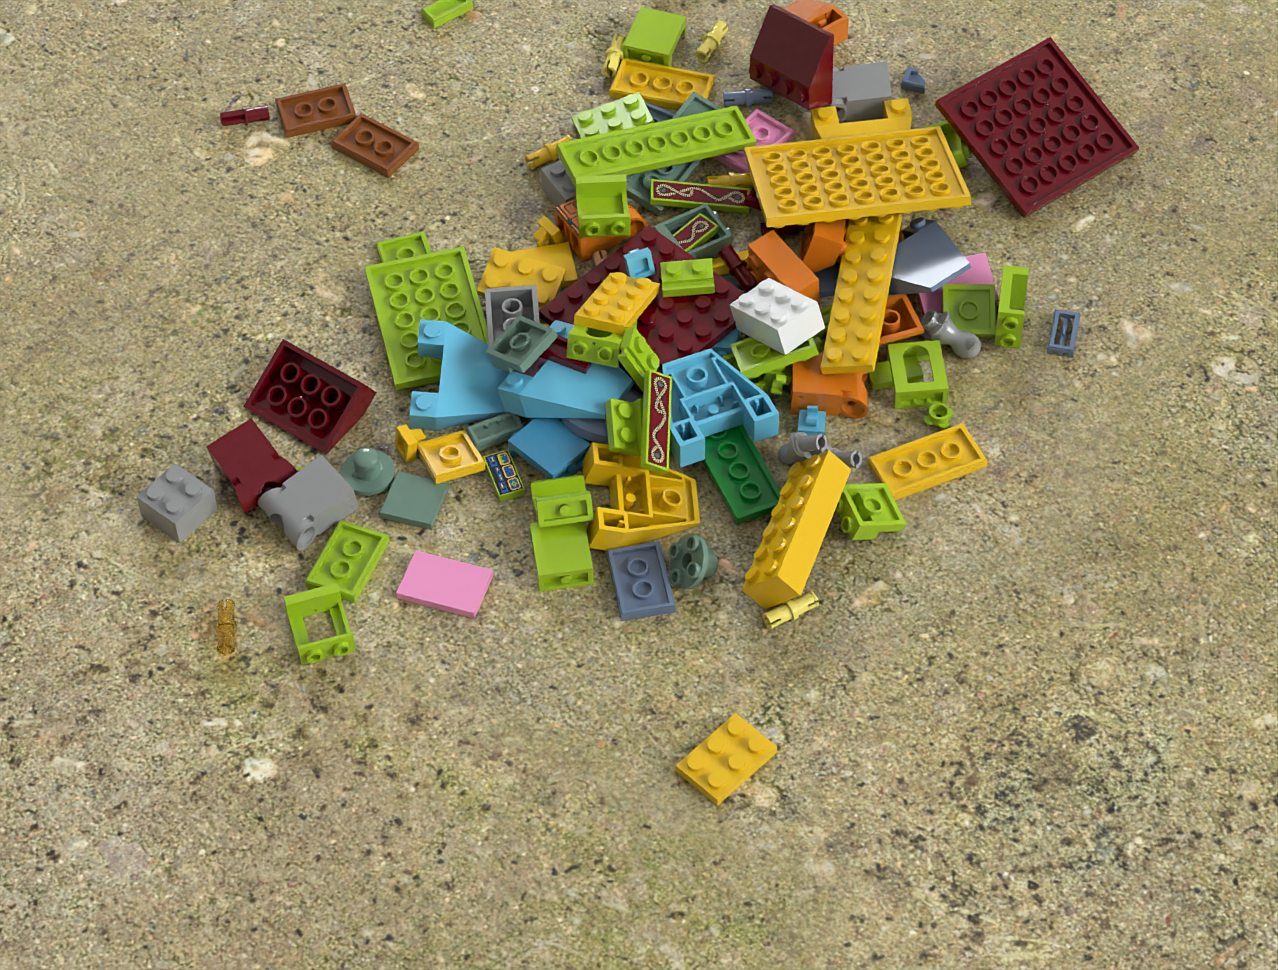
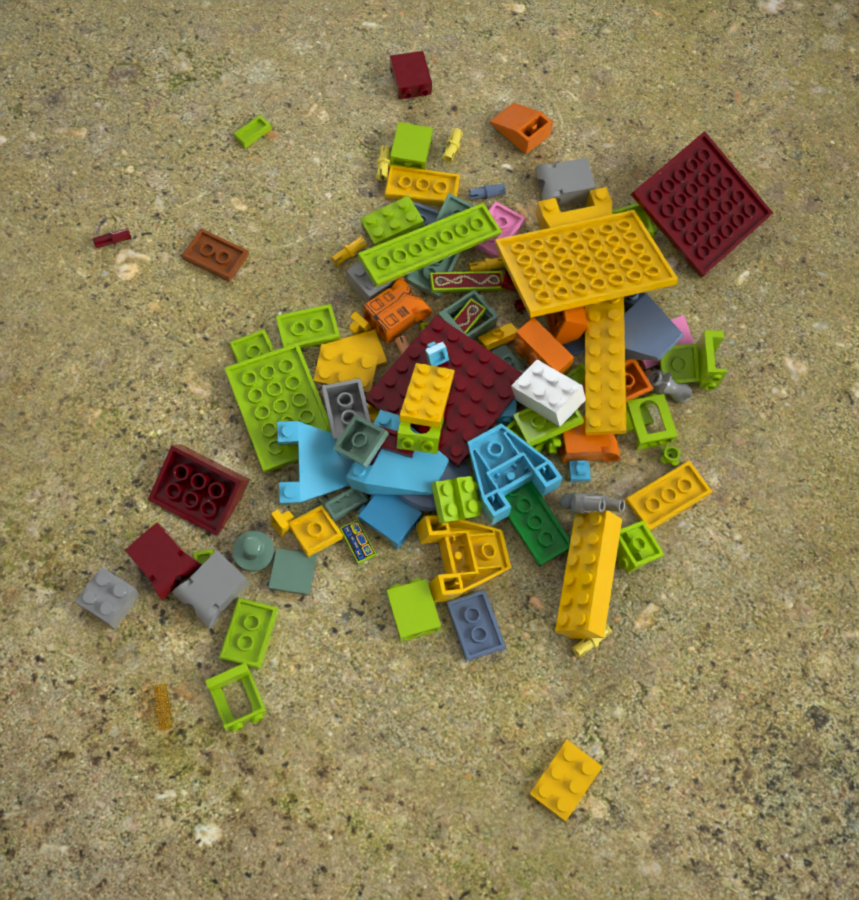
camera: 15 degrees left, 15 degrees up
dark orange tile [275,83,357,138] -> none
bright pink tile [396,550,493,619] -> none
lime panel [530,475,594,527] -> none
lime panel [575,174,631,237] -> none
lime plate [617,326,659,391] -> none
tile [640,369,672,475] -> none
lime plate [660,258,715,297] -> none
sand green plate [668,534,718,589] -> none
dark red axle [718,245,757,292] -> none
dark red slope [749,4,834,110] -> none
sand blue tile [901,66,925,94] -> none
sand blue tile [1047,309,1081,358] -> none
none -> lime plate [276,304,340,349]

